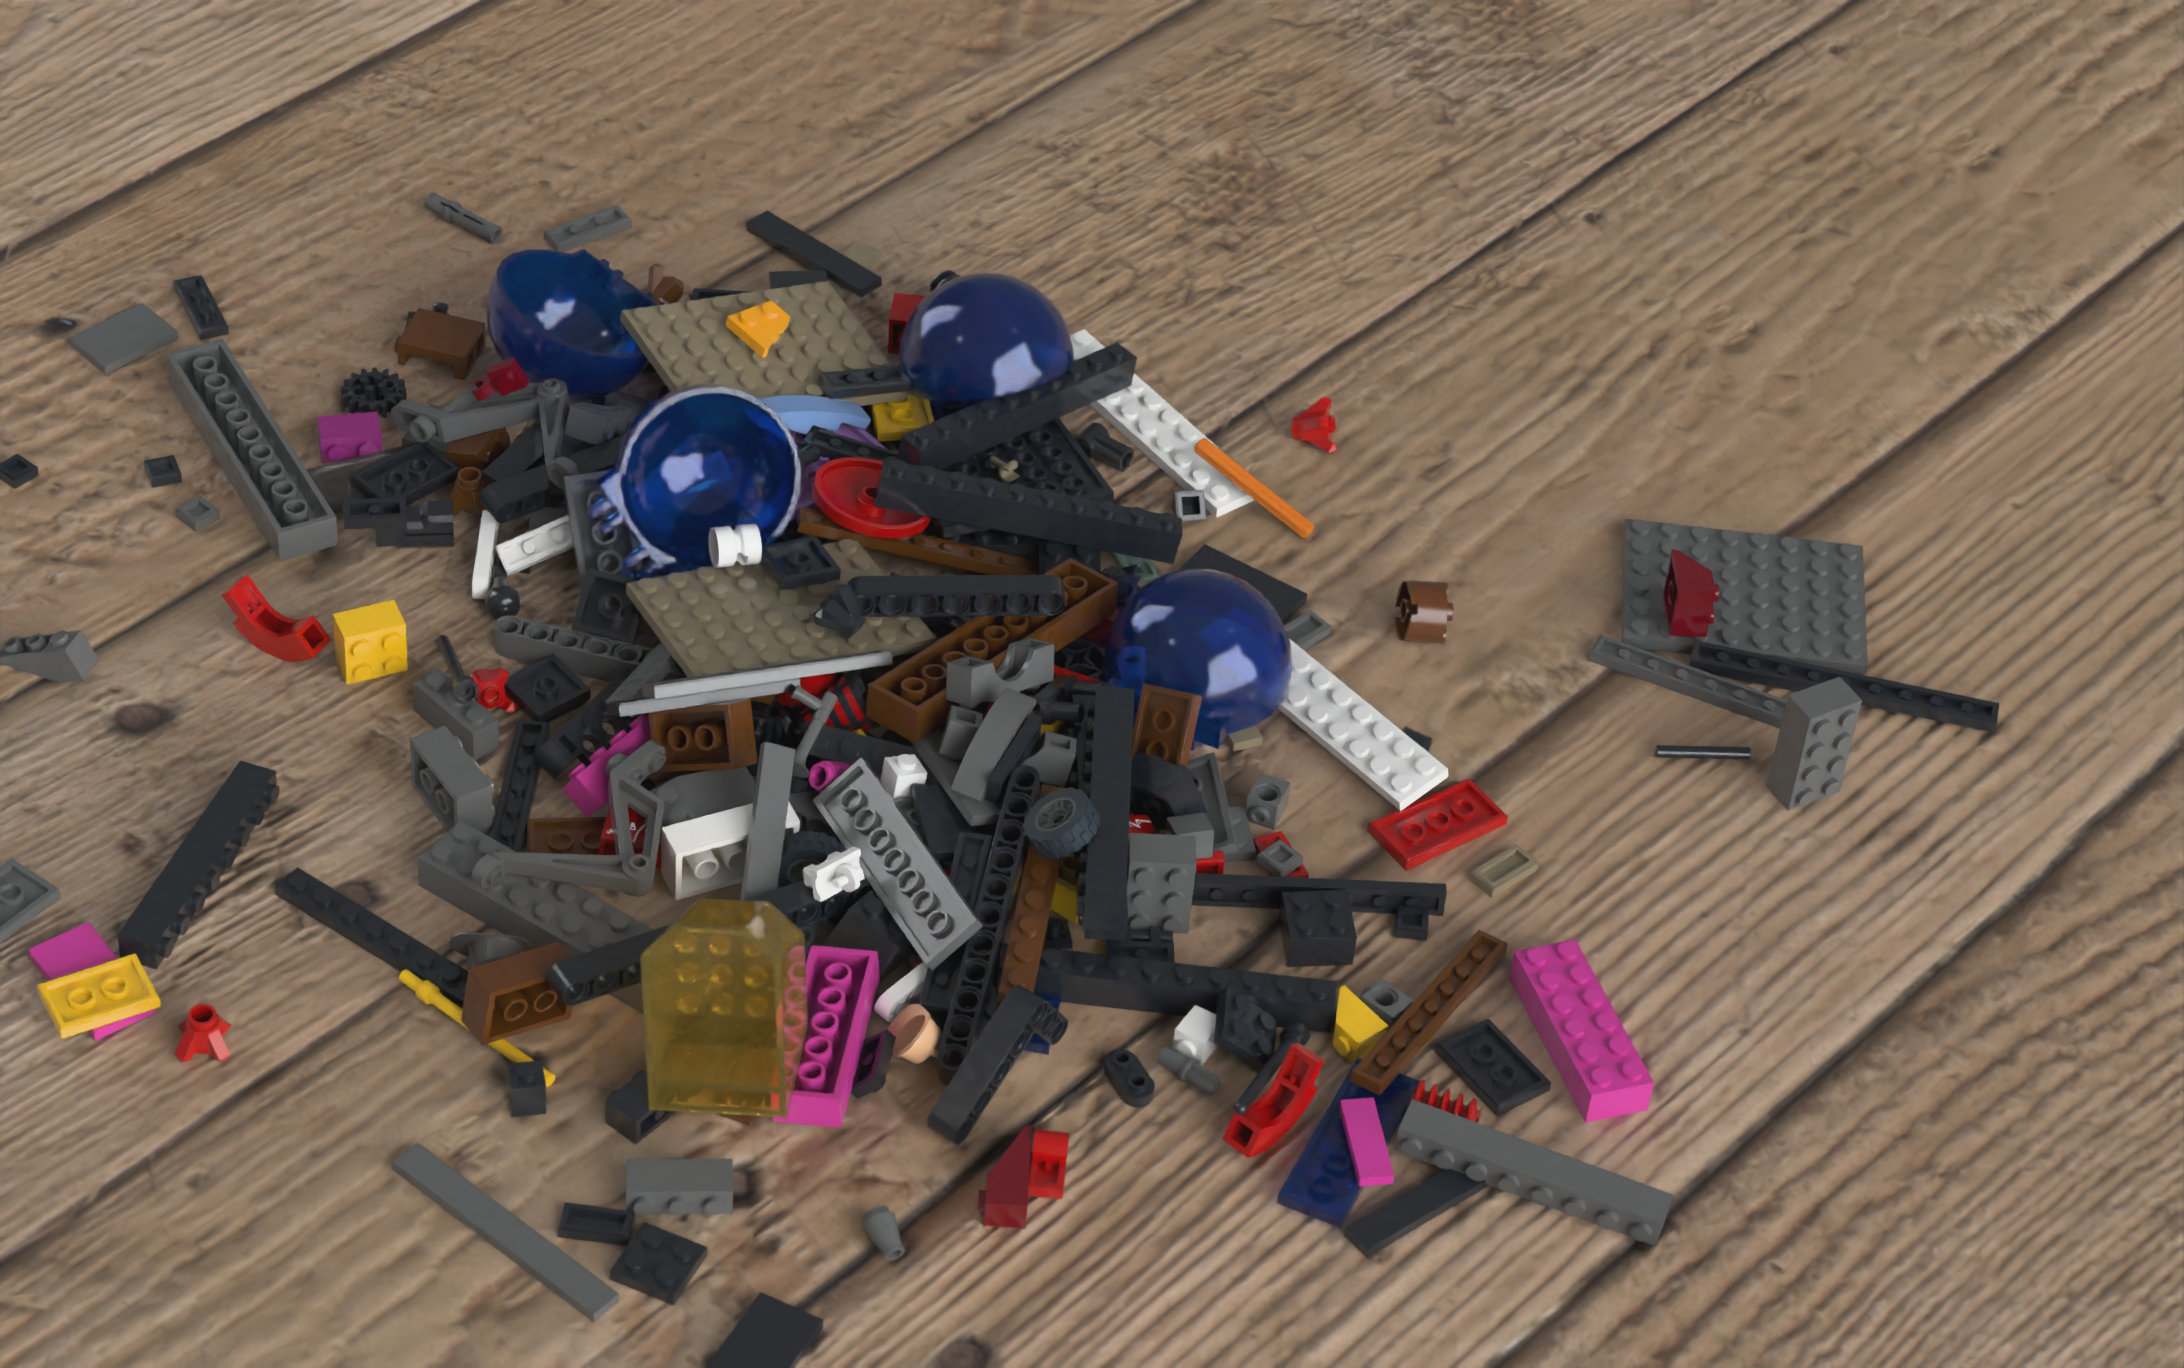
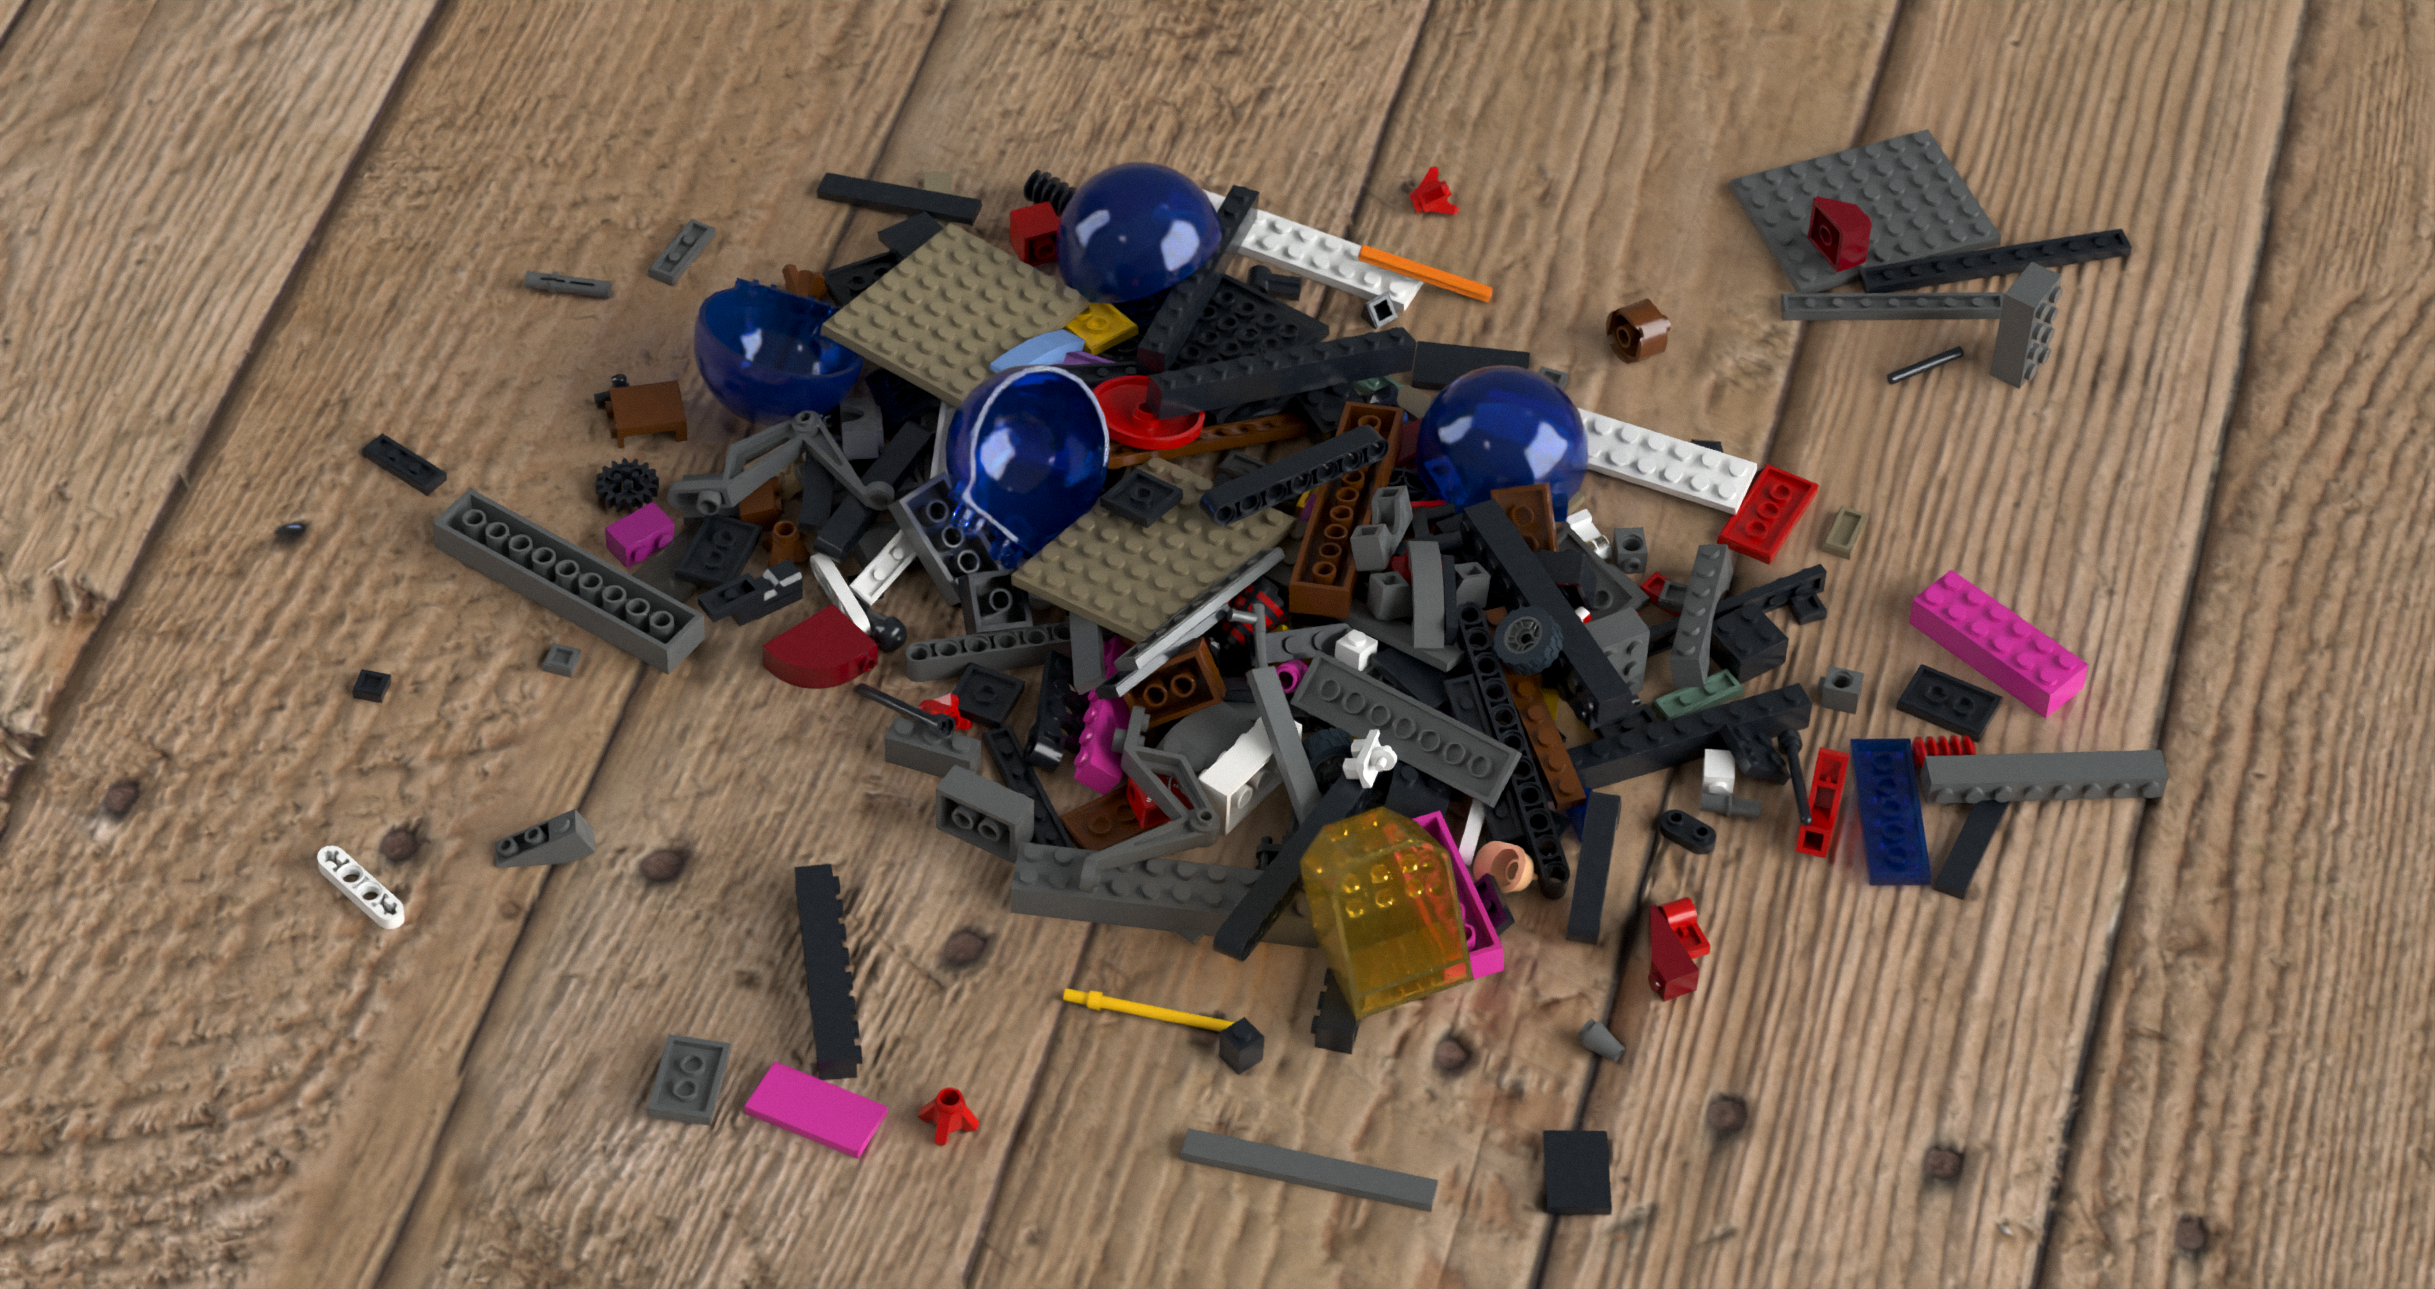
camera: 25 degrees left, 5 degrees up
yellow tile [37,953,161,1039] -> none
dark grey tile [69,303,178,374] -> none
black tile [144,455,182,488] -> none
red arch [222,575,332,662] -> none
black plate [275,867,468,1009] -> none
yellow brick [333,600,408,685] -> none
dark grey piece [449,932,531,967] -> none
reddish brown brick [461,942,572,1045] -> none
dark red plate [472,357,529,401] -> none
black tile [558,1202,635,1246] -> none
black plate [610,1222,707,1306] -> none
dark grey brick [626,1159,733,1215] -> none
white wheel [709,524,762,568] -> none
light orange wing [725,300,790,358] -> none
black rock [813,584,867,638] -> none
black tile [818,365,912,399] -> none
dark tan hand [990,456,1019,483] -> none
dark grey brick [1162,812,1214,859] -> none
yellow slope [1332,985,1388,1066] -> none
dark pink tile [1339,1098,1394,1186] -> none
reddish brown plate [1350,930,1508,1095] -> none
none -> dark red brick [762,604,878,689]
none -> white leg [1562,509,1612,561]
none -> sand green tile [1651,669,1743,721]
none -> dark grey arch [1669,544,1733,687]

